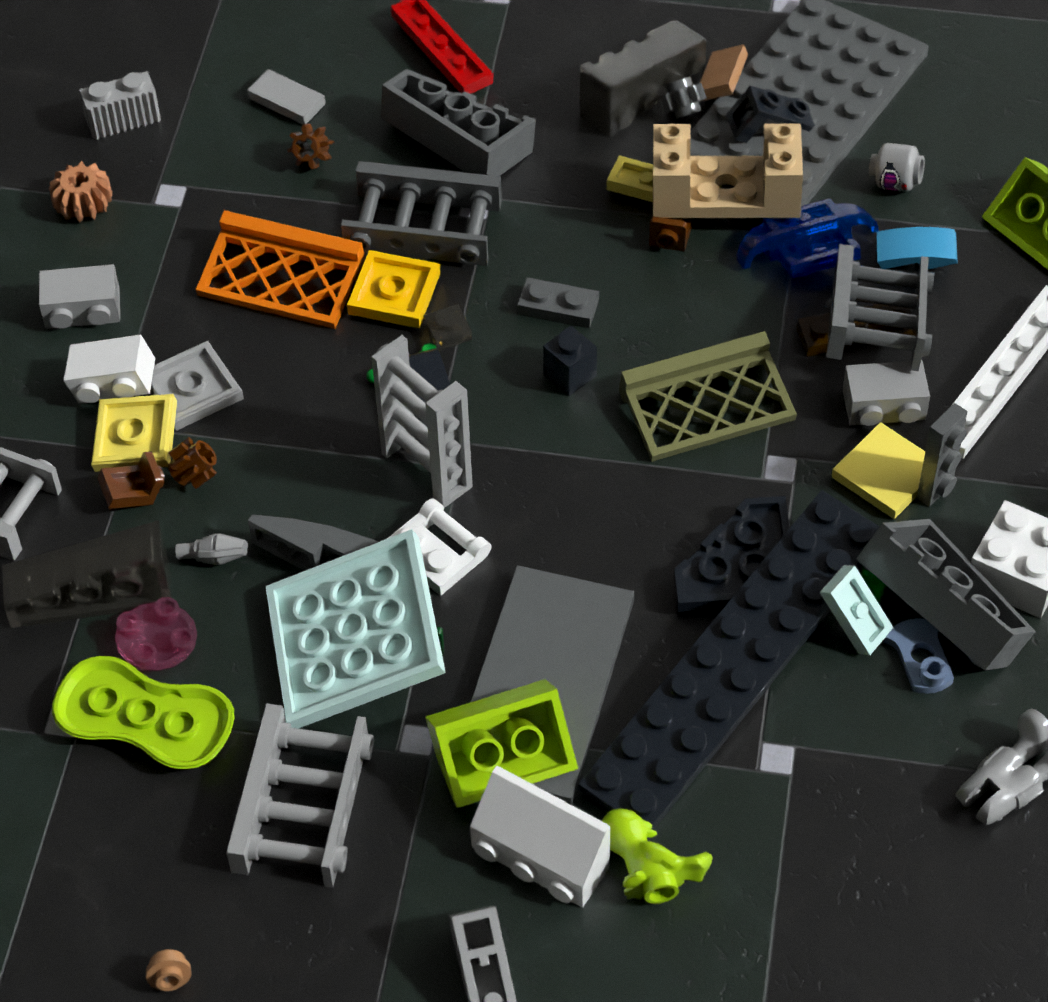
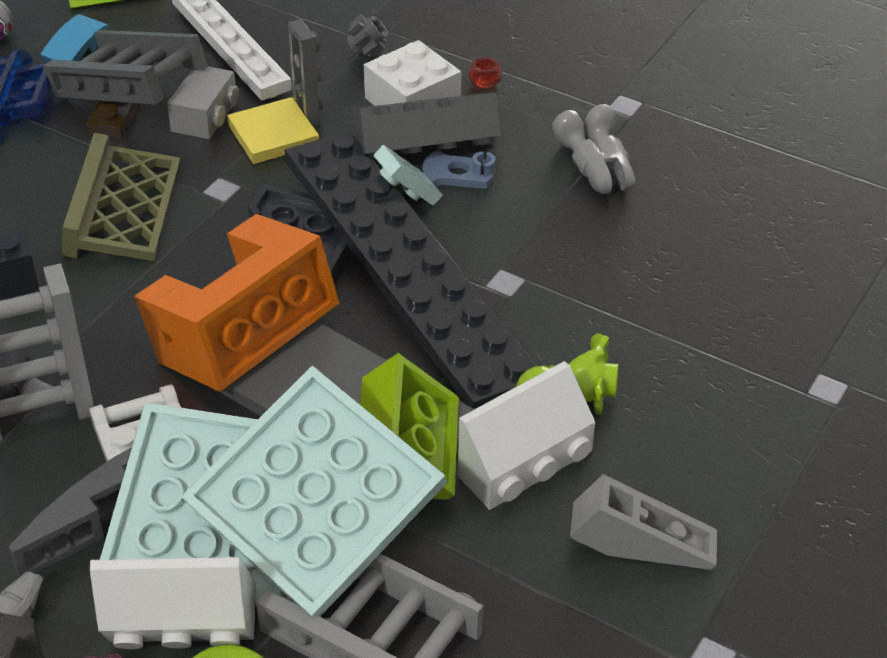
camera: 70 degrees left, 10 degrees down
none -> white slope [90,557,256,649]
none -> orange piece [134,214,339,392]
none -> light aqua plate [181,366,447,618]

